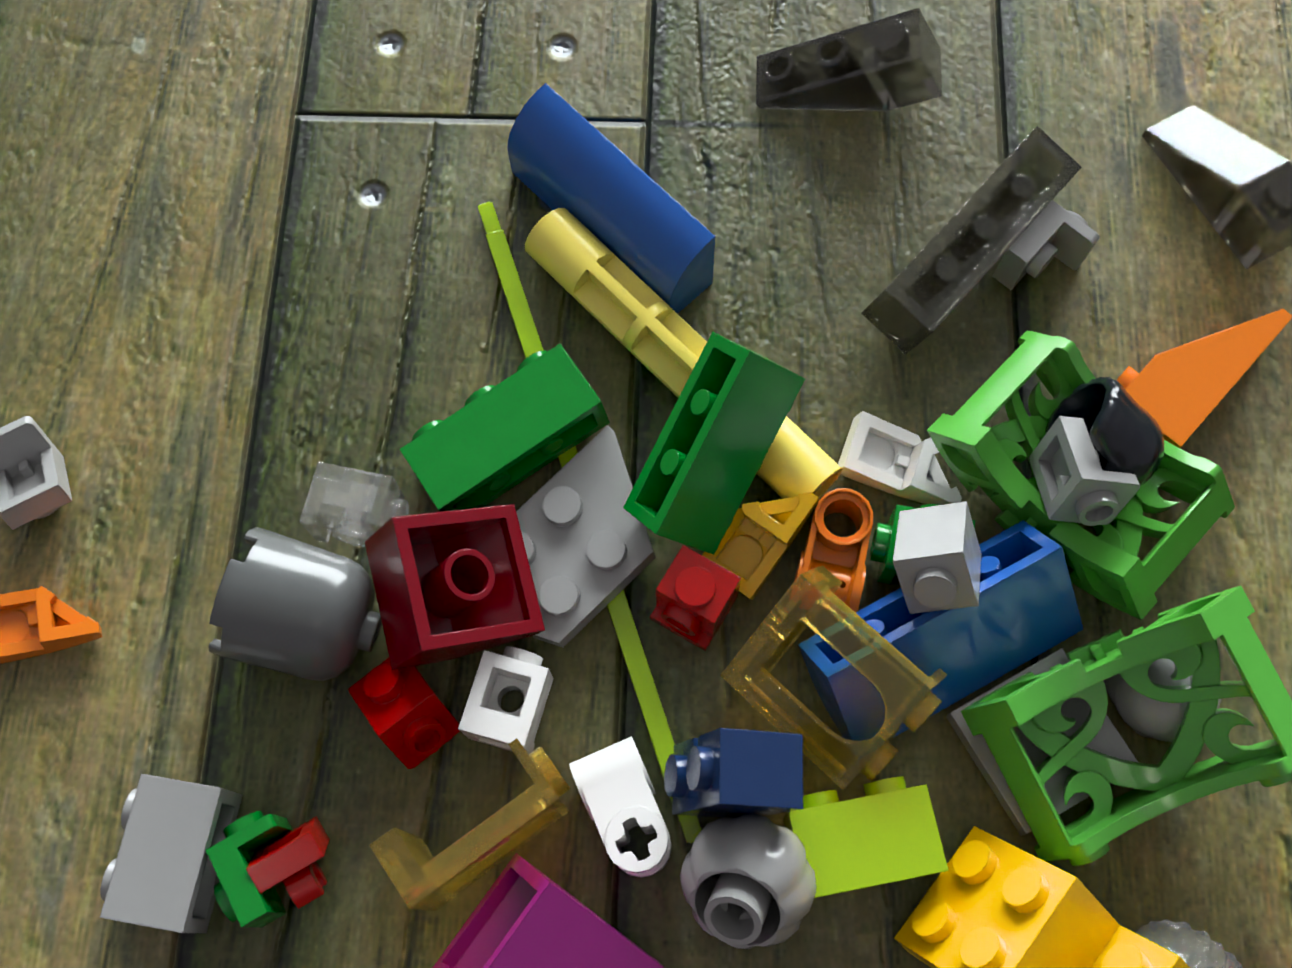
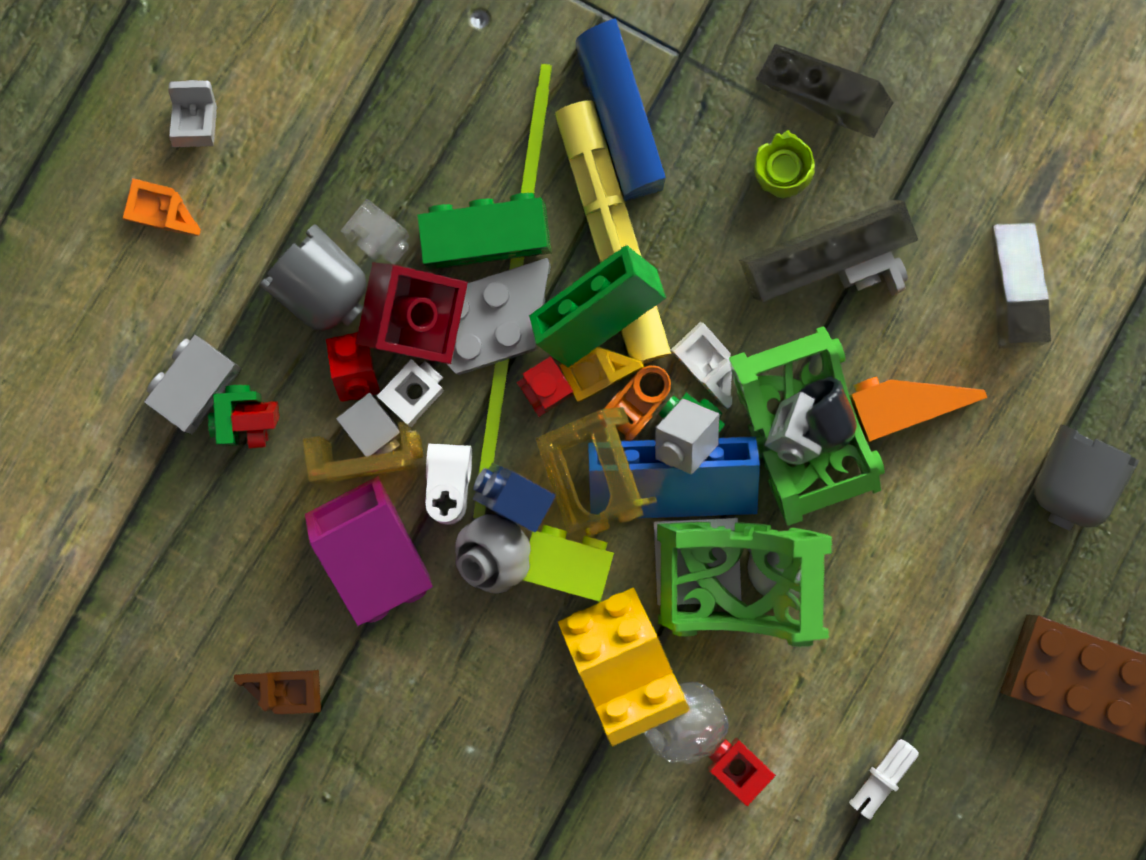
camera: 25 degrees right, 15 degrees up
none -> light grey brick [336,393,404,461]
none -> lime hair [754,130,815,199]

